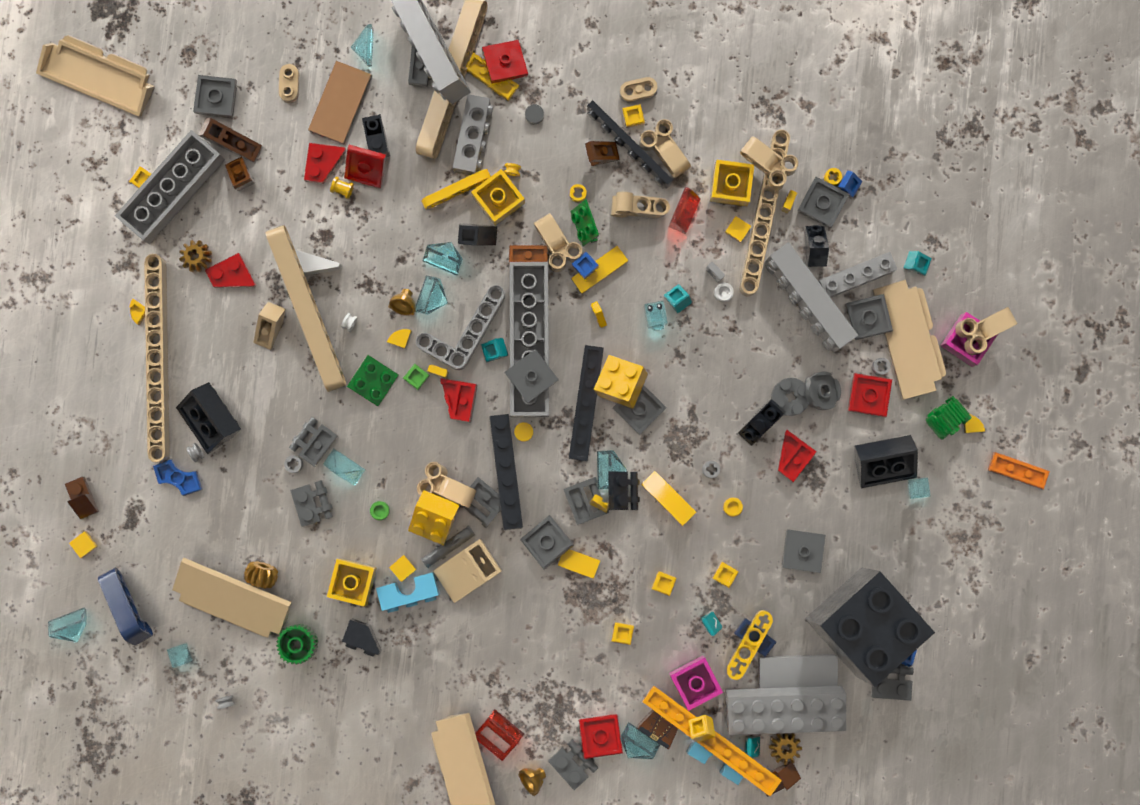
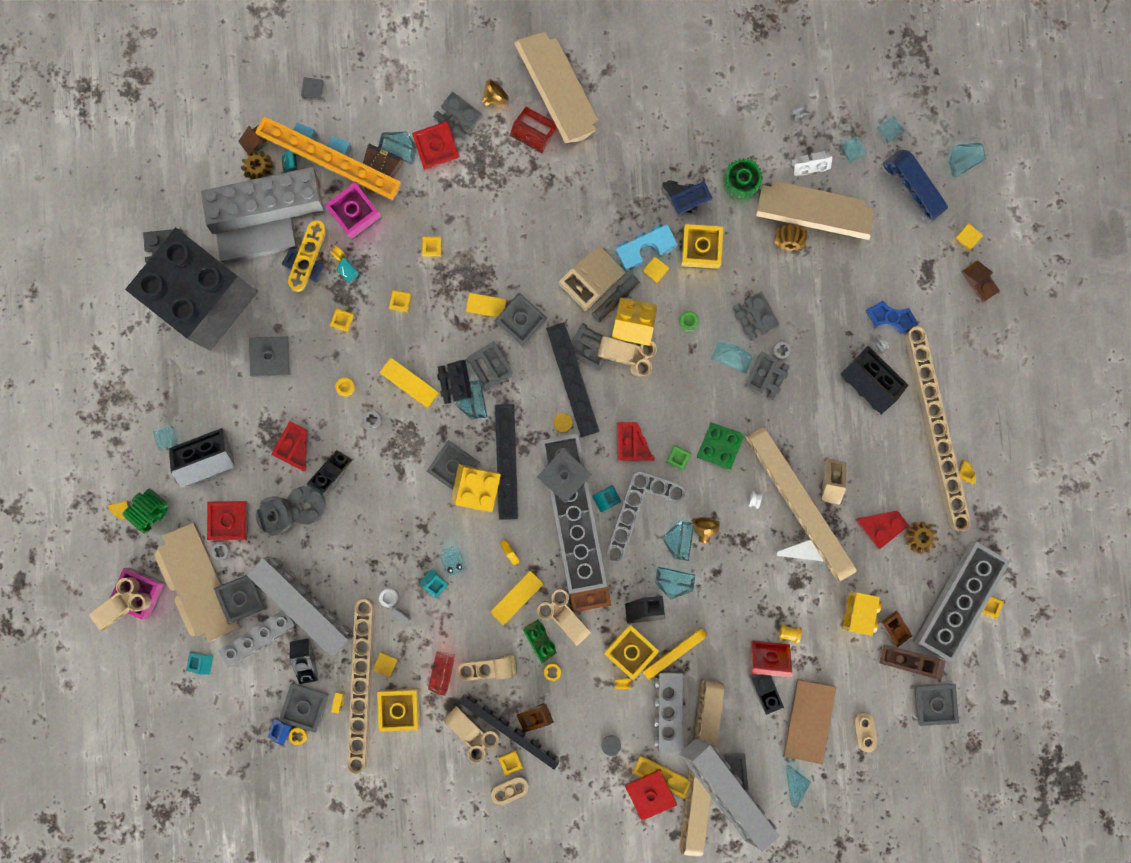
camera: 175 degrees right, 0 degrees up
tan slope [36,35,155,117] -> none
red wing [304,143,346,184] -> none
yellow tile [387,329,412,349] -> none
yellow tile [427,365,449,379] -> none
blue plate [572,252,599,279] -> none
yellow tile [590,494,609,513] -> none
yellow slope [688,715,716,742] -> none
tan piece [740,136,798,191] -> none
orange tile [988,452,1050,489] -> none
none -> yellow bush [329,245,347,262]
none -> dark blue plate [669,181,713,215]
none -> white hinge [791,151,832,176]
none -> yellow brick [842,591,882,636]
none -> clear light blue tile [877,116,904,143]

